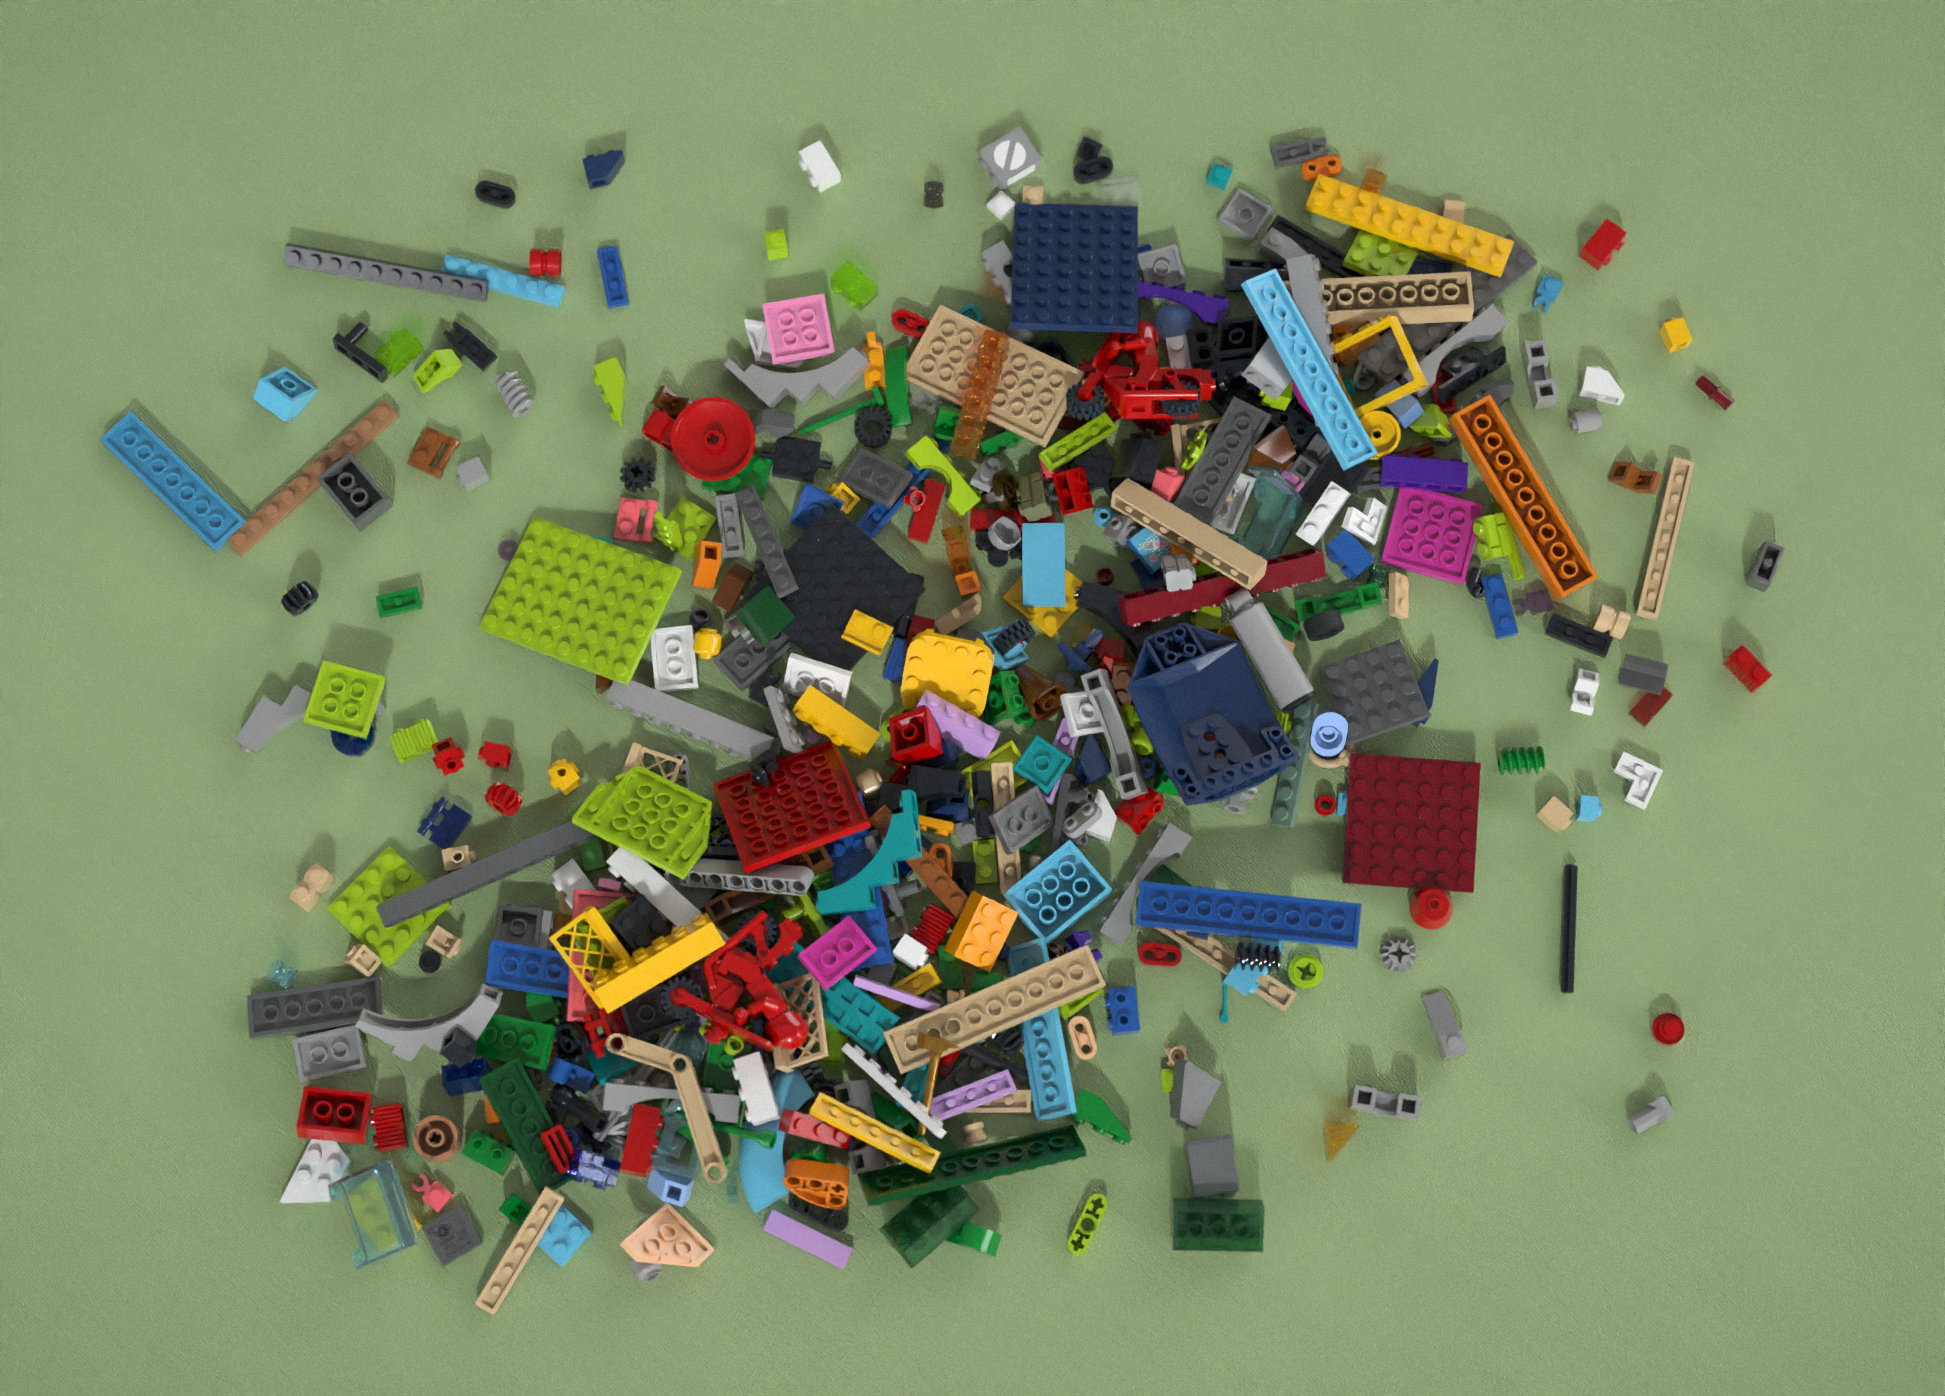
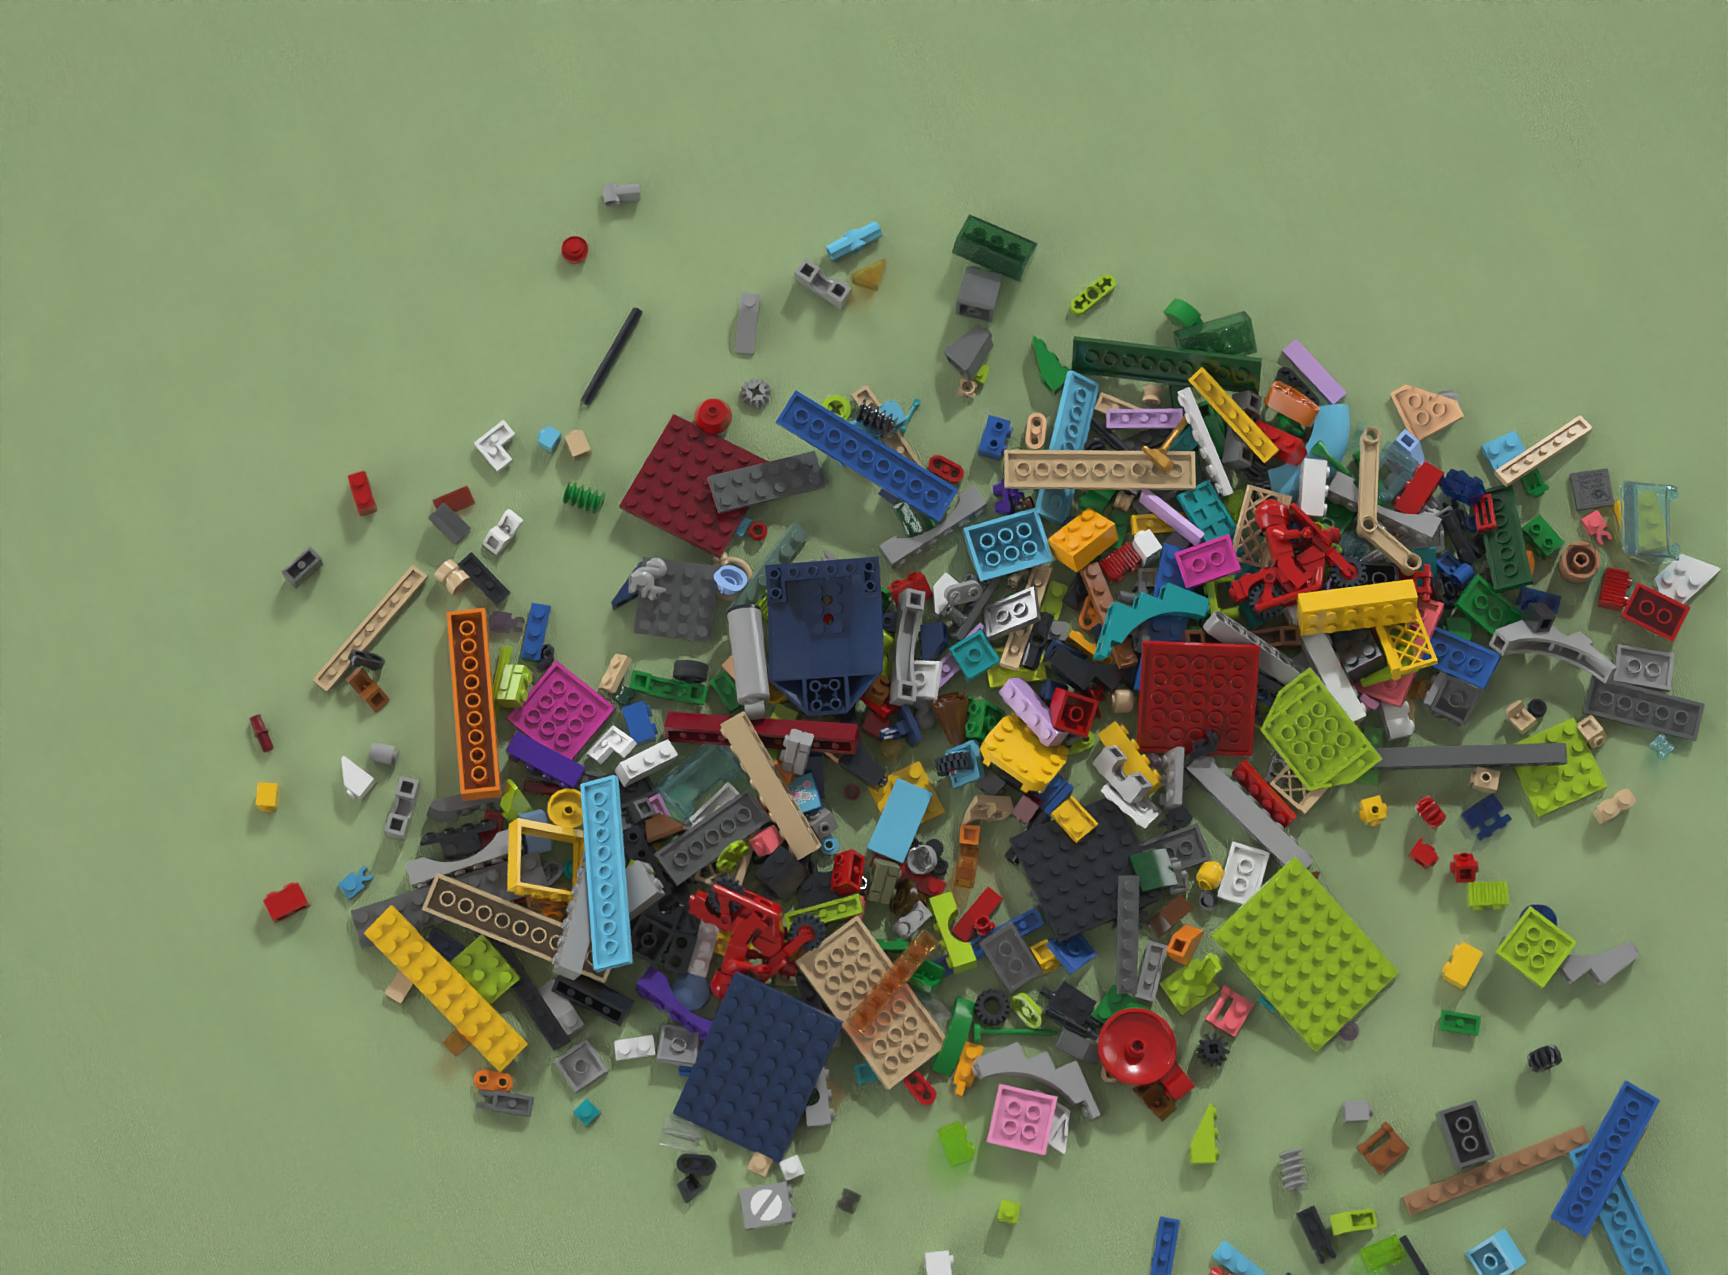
camera: 160 degrees left, 0 degrees up
none -> black plate [348,649,385,671]
none -> white plate [614,1035,656,1061]
none -> light grey animal [629,557,667,601]
none -> dark grey plate [707,451,826,514]
none -> medium azure piece [826,221,883,262]
none -> lime plate [1011,993,1045,1029]
none -> black piece [1042,1006,1099,1042]
none -> light grey arch [1092,745,1153,804]
none -> red plate [1231,759,1297,829]
none -> yellow brick [1442,942,1483,990]
none -> blue plate [1550,1080,1660,1238]

